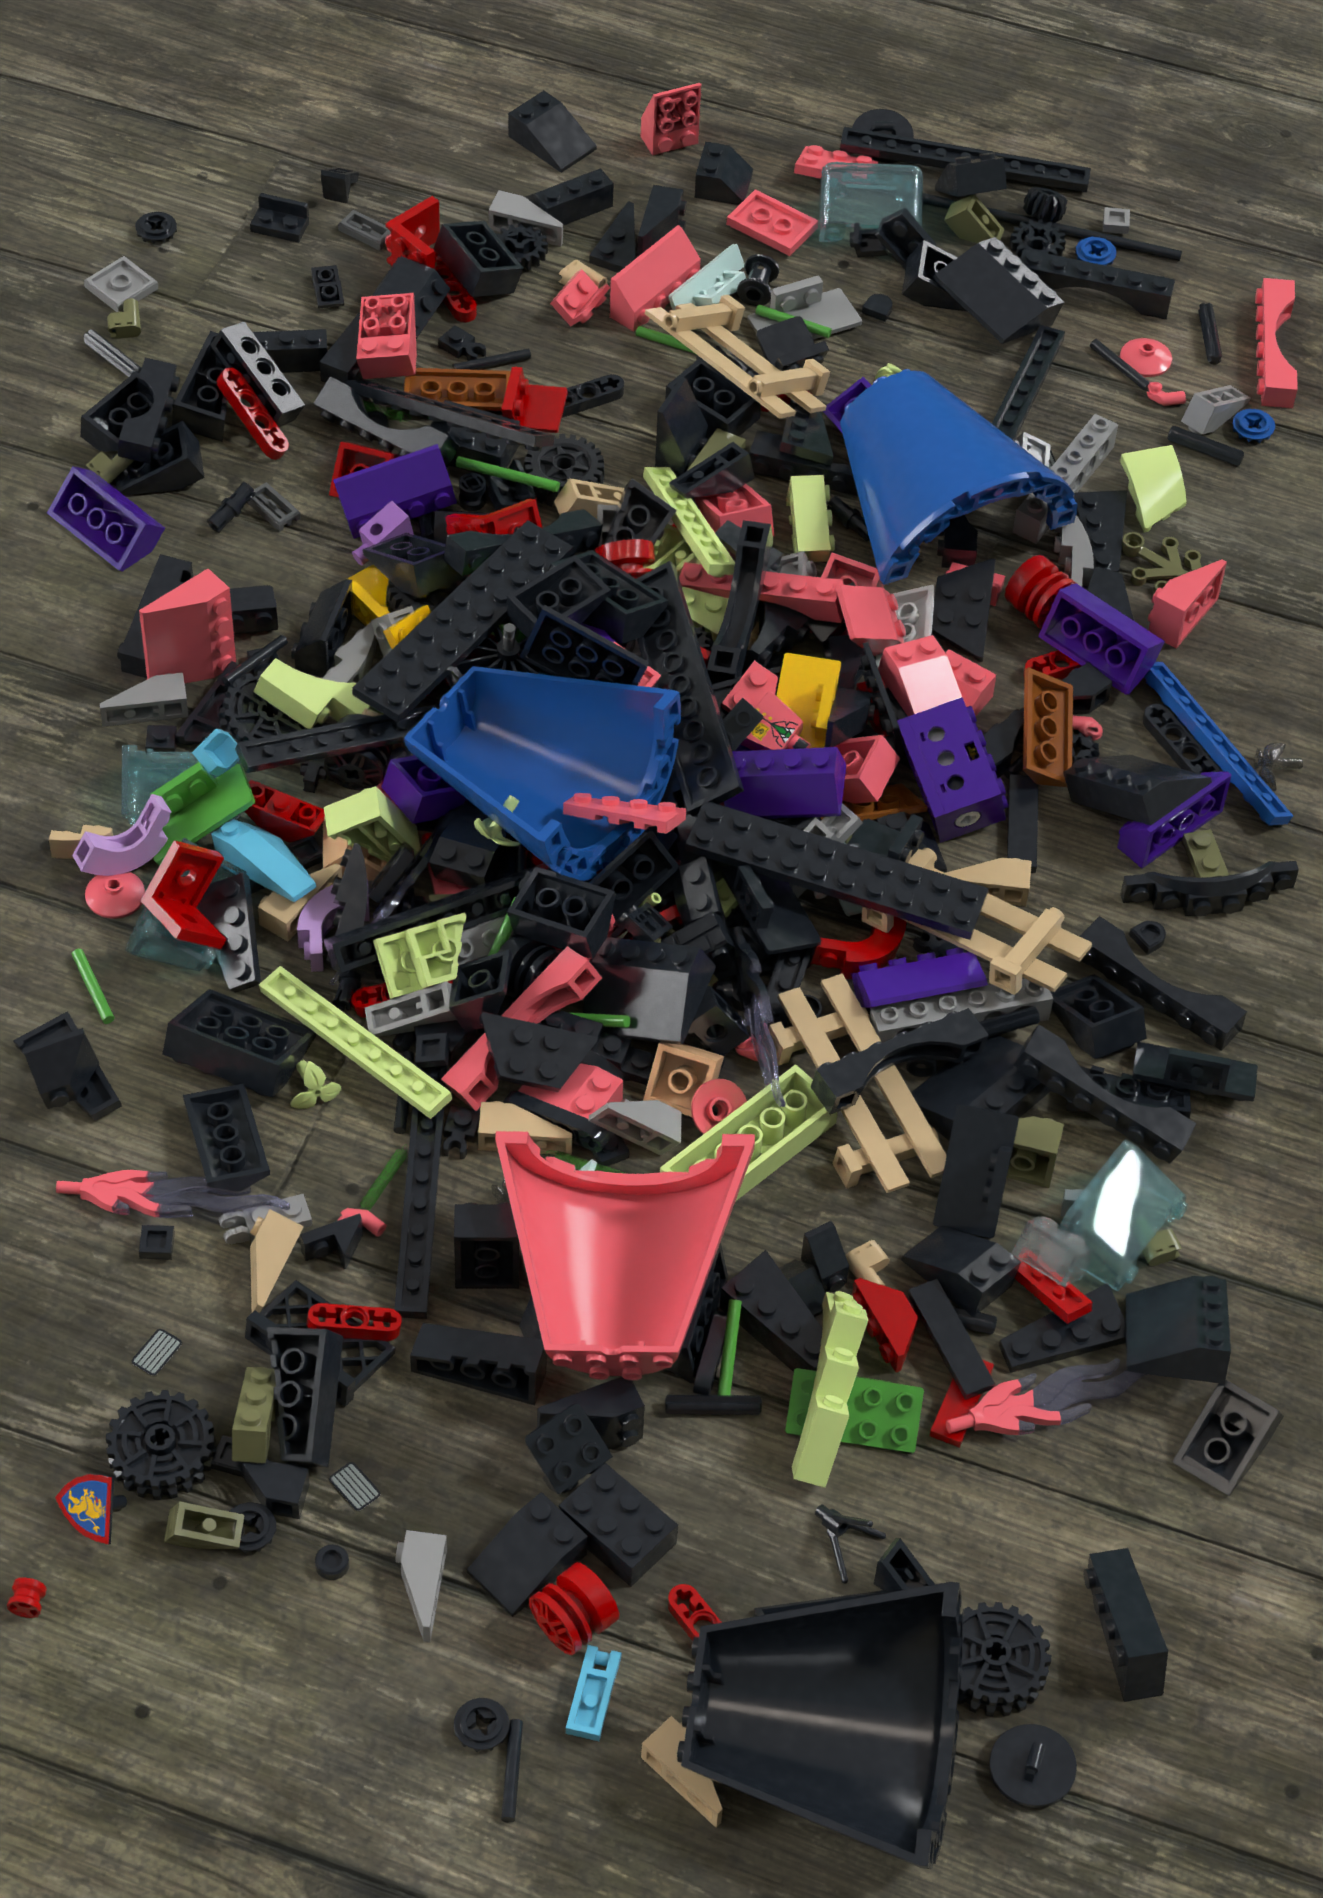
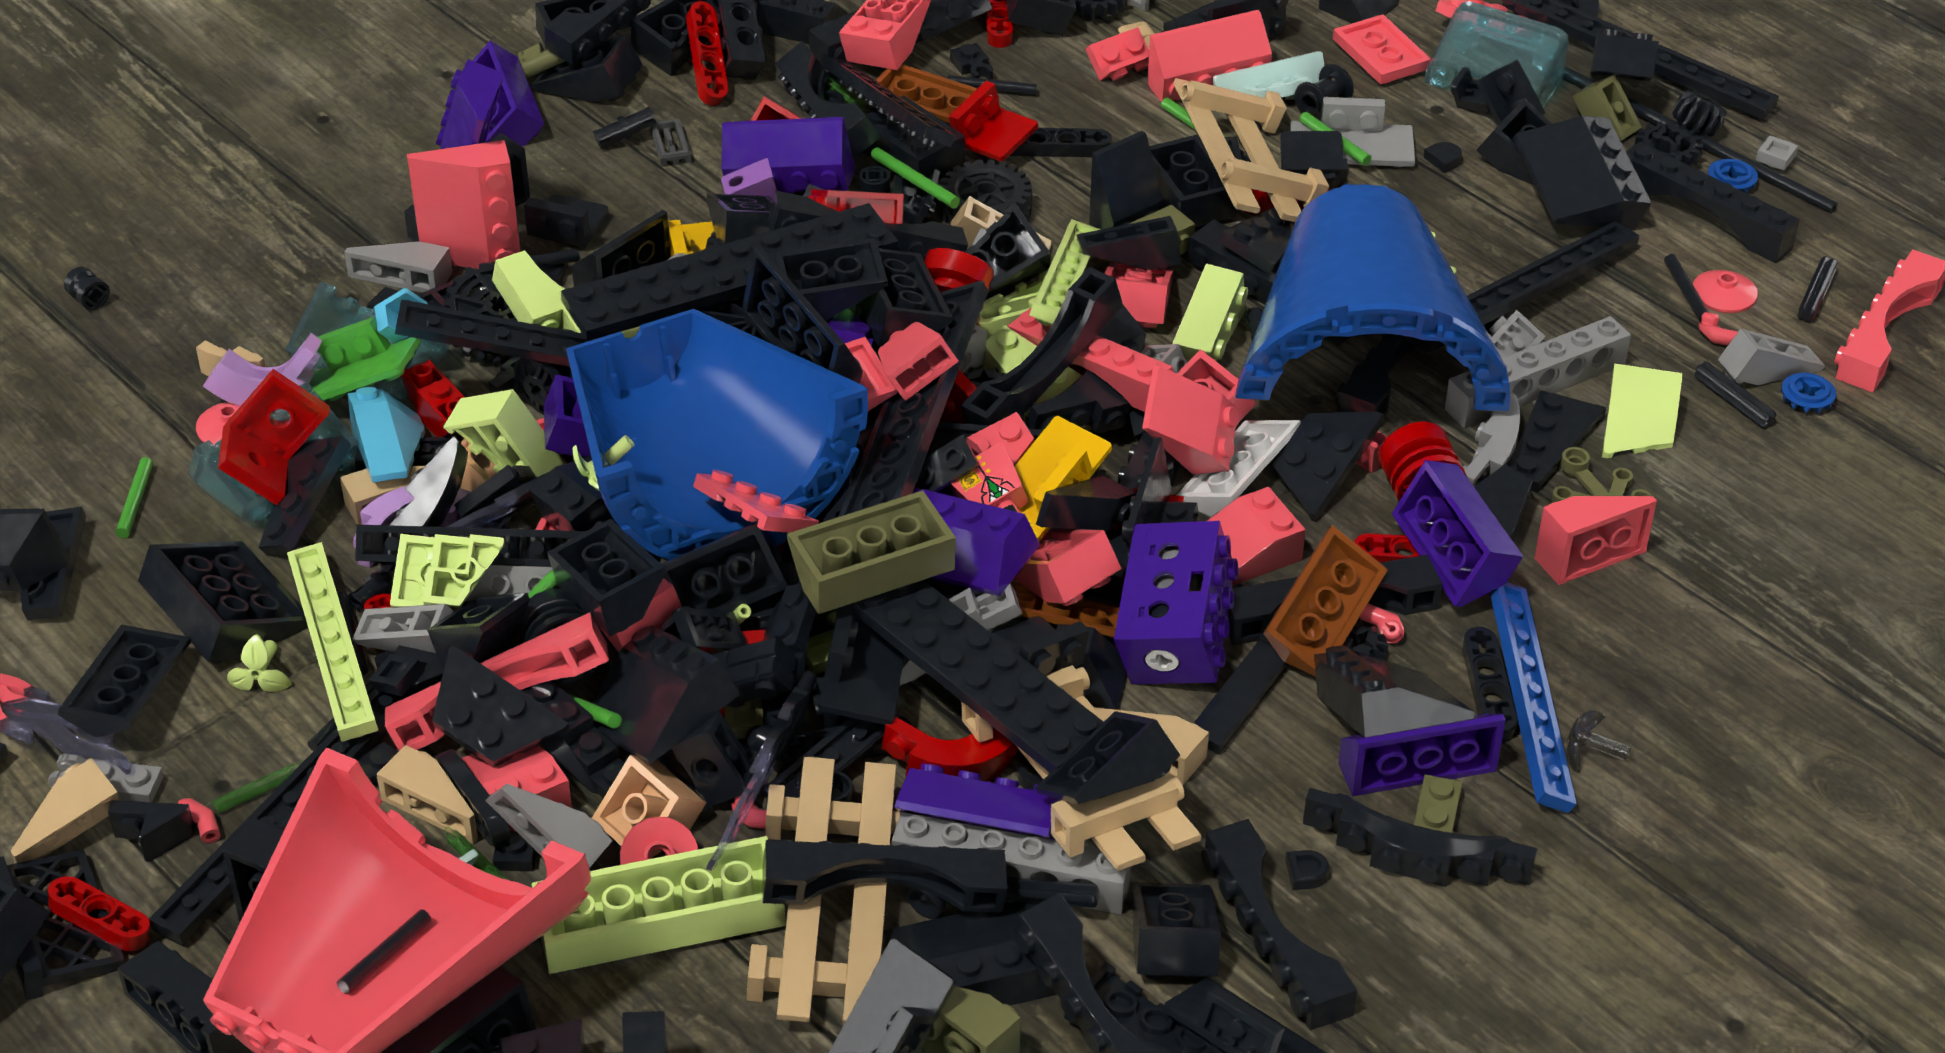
camera: 30 degrees right, 10 degrees down
slope [878,635,962,716] -> none
none -> bar [337,909,431,994]
none -> dark purple slope [436,59,505,149]
none -> olive slope [787,490,956,614]
none -> coral torso [878,322,959,401]
none -> black slope [1035,711,1180,804]

